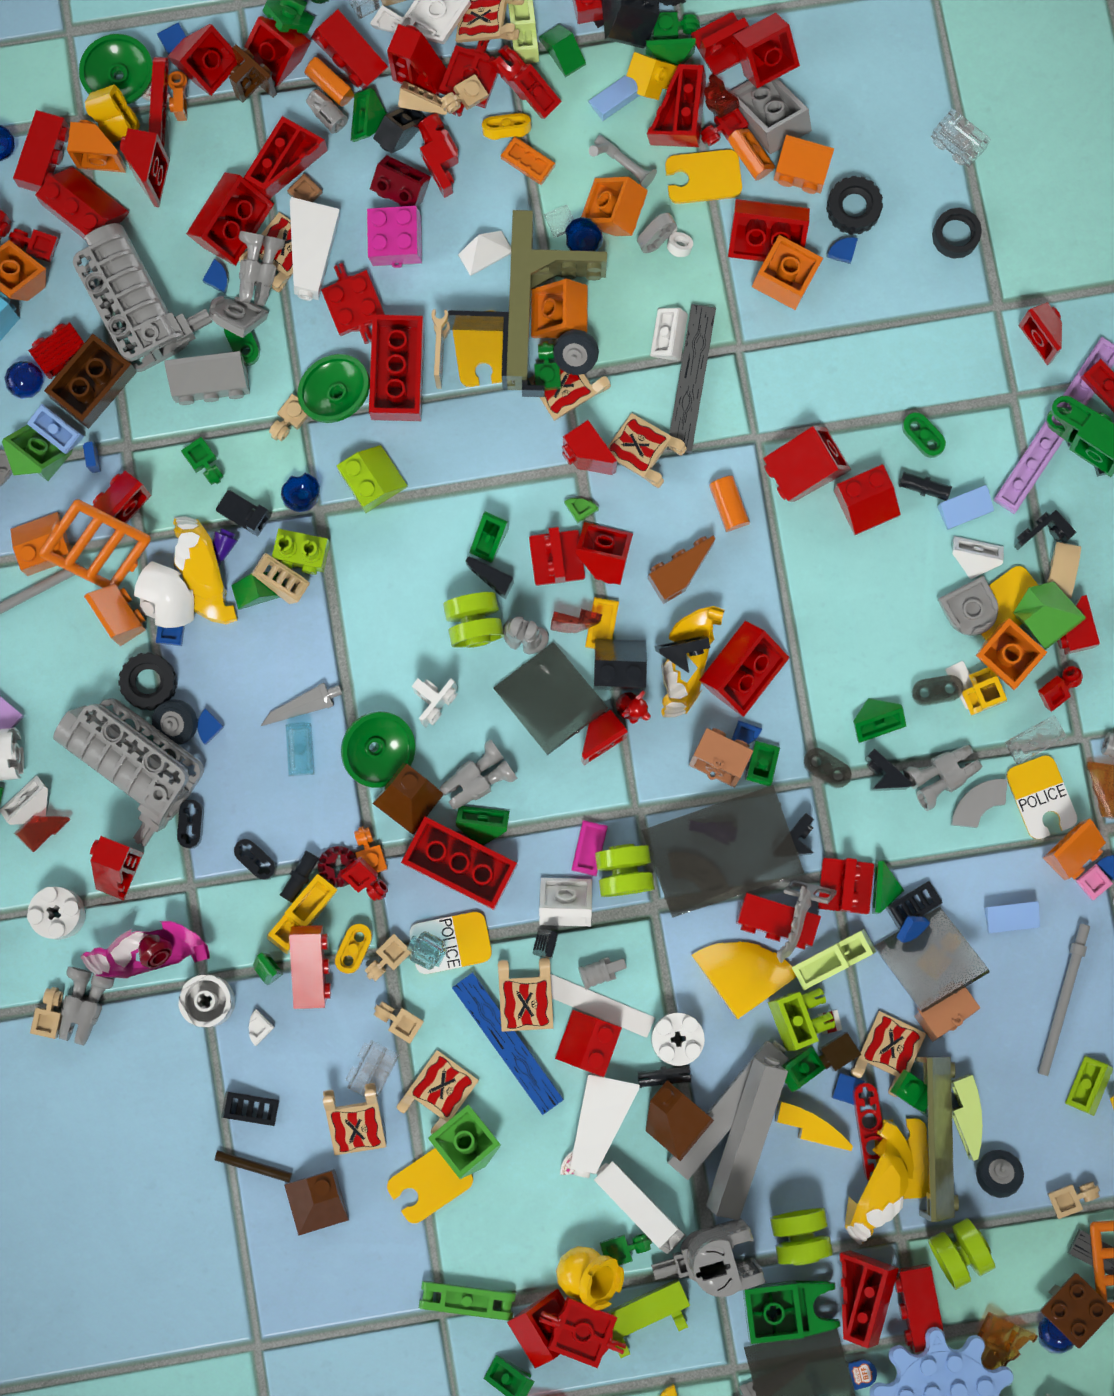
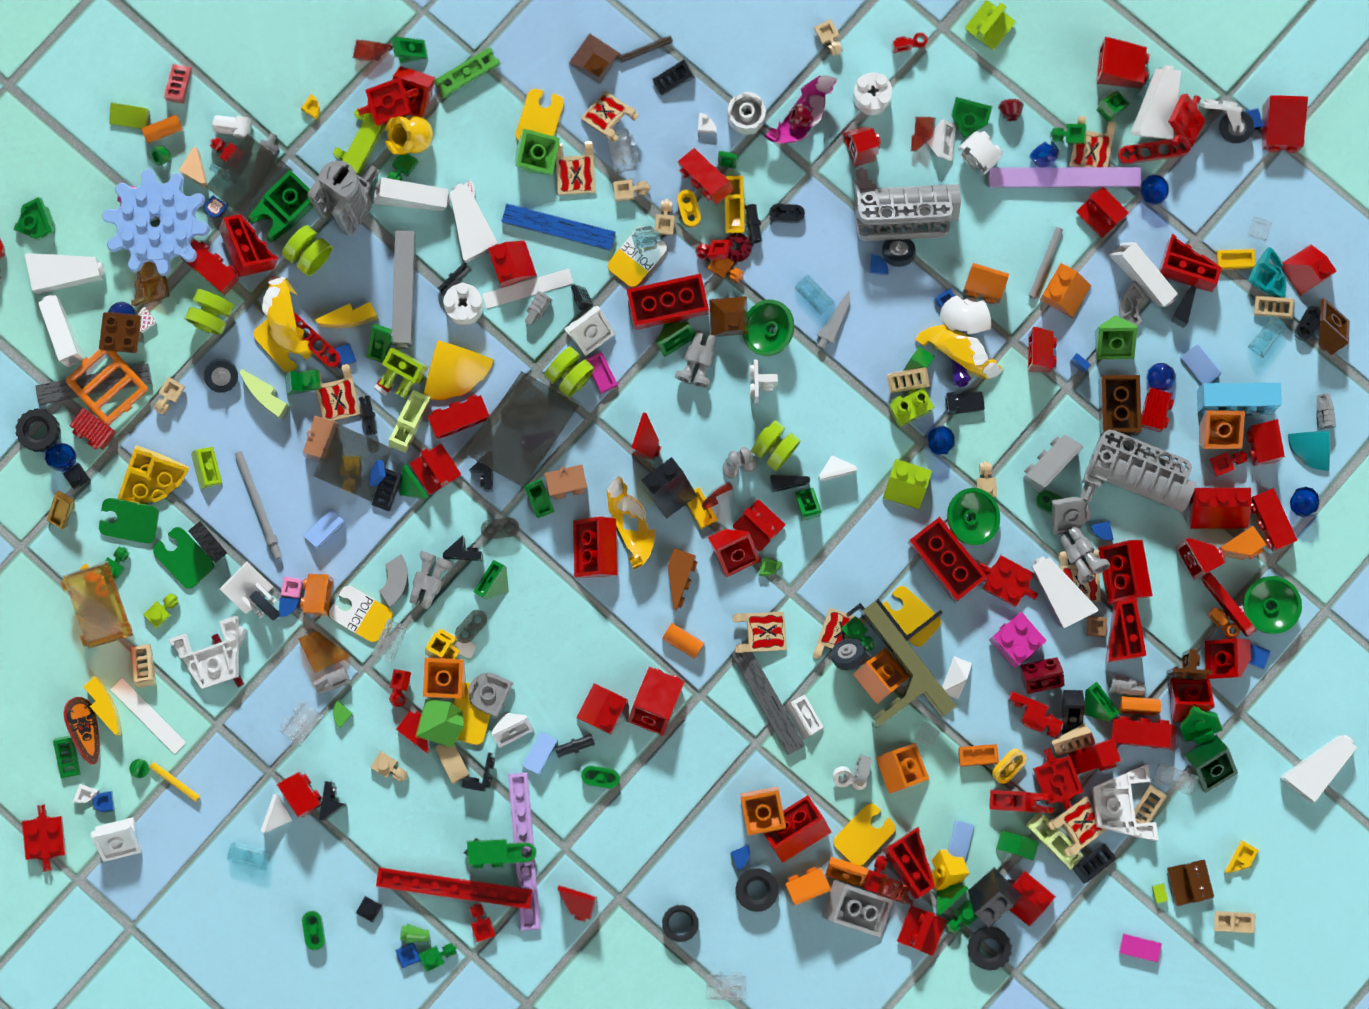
camera: 140 degrees right, 0 degrees up
light blue slope [27,404,85,454] -> none
orange bar [39,499,151,588] -> none
light grey piece [59,966,115,1046] -> none
yellow brick [85,85,140,143] -> none
black tyre [118,652,178,711] -> none
black beam [177,799,204,849] -> none
green plate [181,437,224,485] -> none
tan flag [431,309,450,389] -> none
tan plate [441,75,489,114] -> none
clear smoke piece [493,642,608,755] -> none
flag [498,958,554,1032] -> none
red slope [562,420,617,475] -> none
clear blue hair [565,217,603,251] -> none
light grey piece [589,135,657,189] -> none
red animal [616,690,651,724] -> none
reddish brown slope [645,1081,714,1161] -> none
black slope [654,635,710,673] -> none
light grey brick [706,1057,788,1220] -> none
blue tile [731,720,762,744] -> none
red brick [733,13,800,89] -> none
light grey piece [777,880,837,963] -> none
dark brown brick [818,1032,861,1071] -> none
olive slope [915,1057,959,1222] -> none
none -> white tile [138,307,157,333]
none -> black pin [358,396,378,436]
none -> white slope [818,456,857,482]

